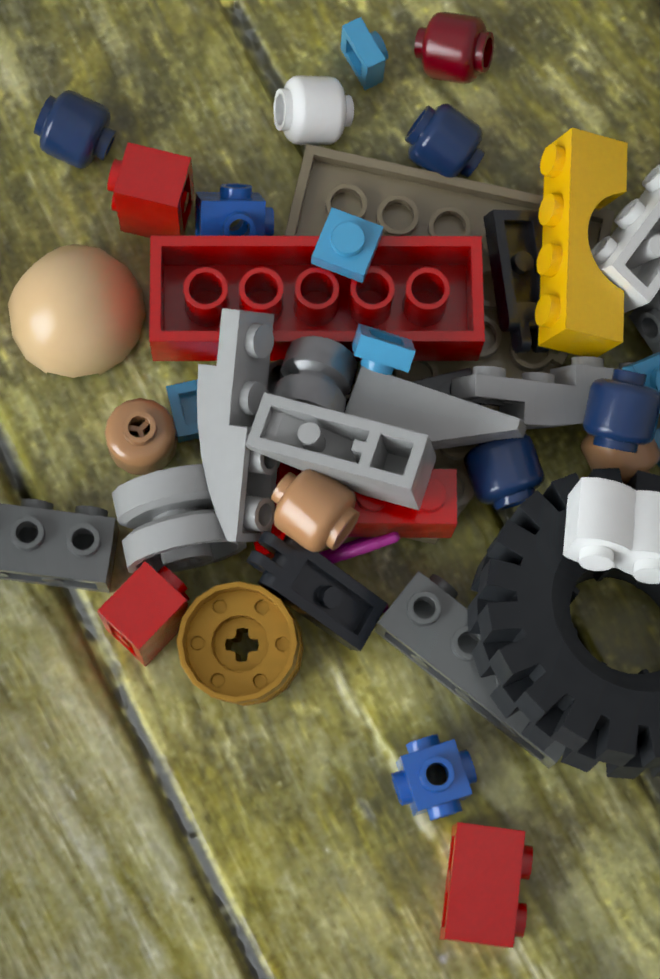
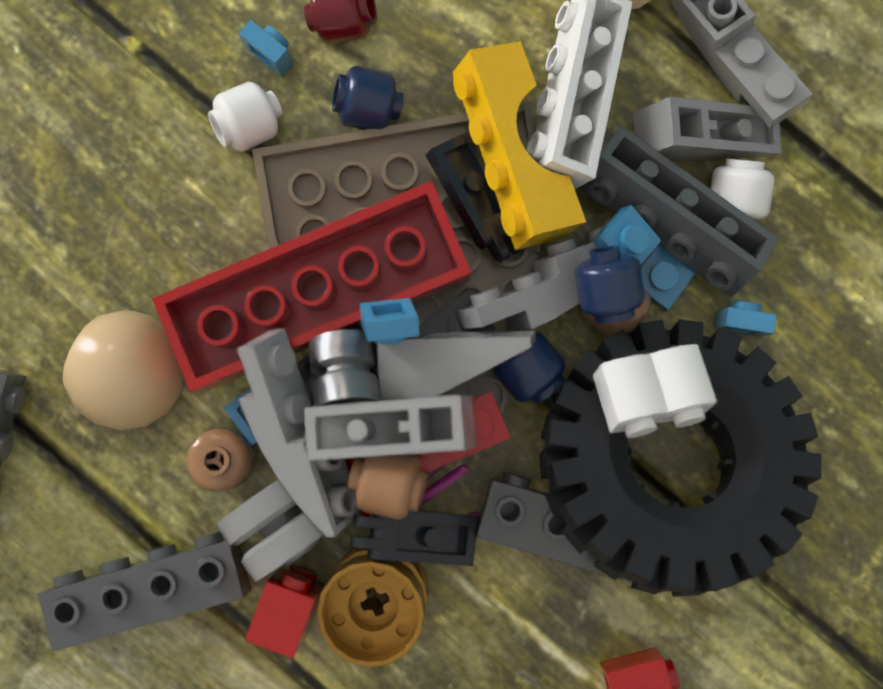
camera: 15 degrees left, 10 degrees up
dark blue head [34,90,117,169] -> none
red brick [107,142,195,238] -> none
blue brick [195,183,274,236] -> none
dark azure plate [311,207,384,283] -> none
blue brick [391,734,477,821] -> none

